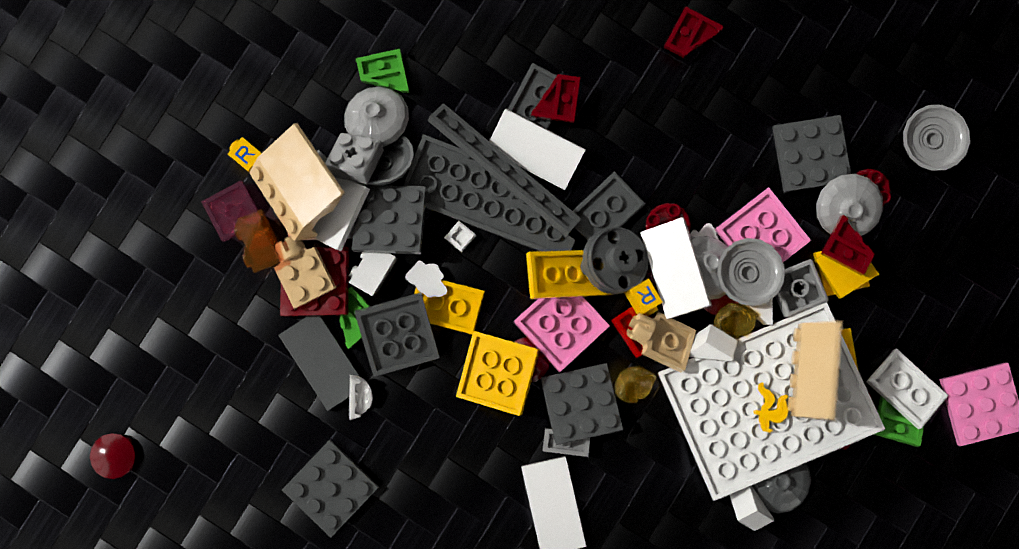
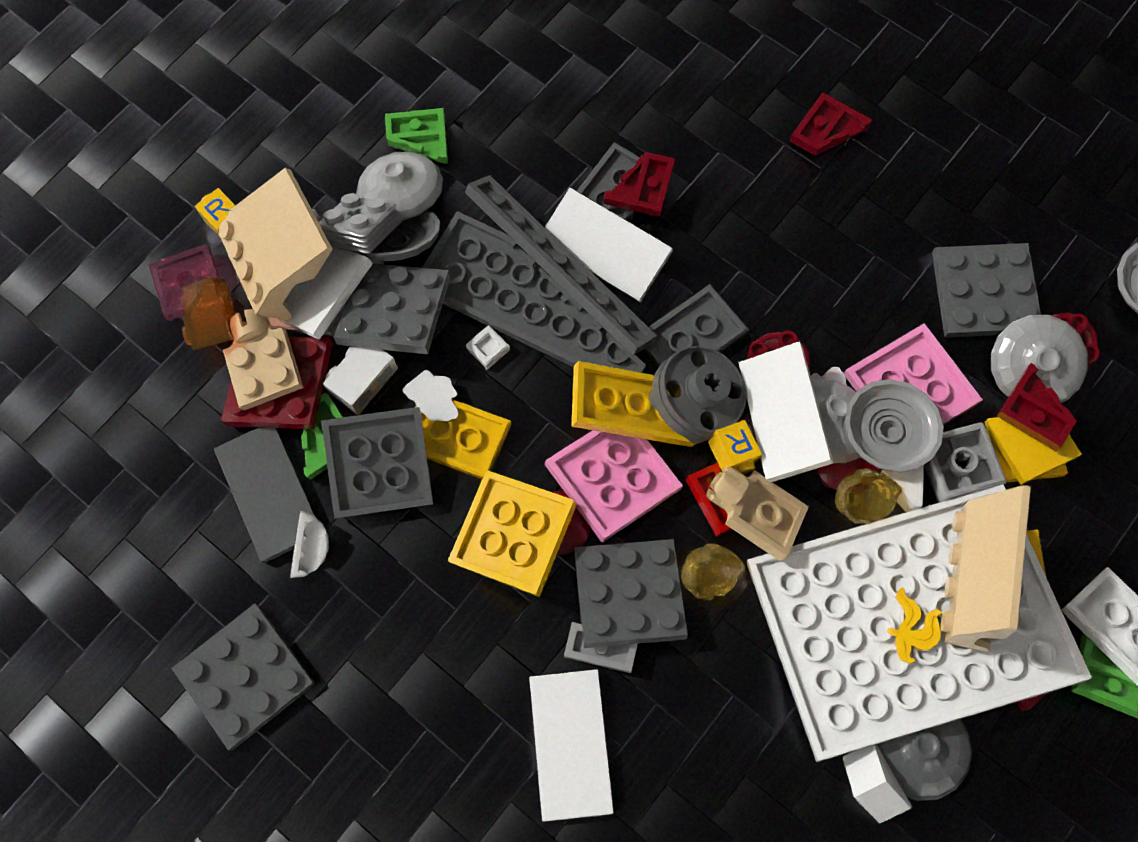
camera: 10 degrees right, 15 degrees down
white slope [689,324,738,361] -> none

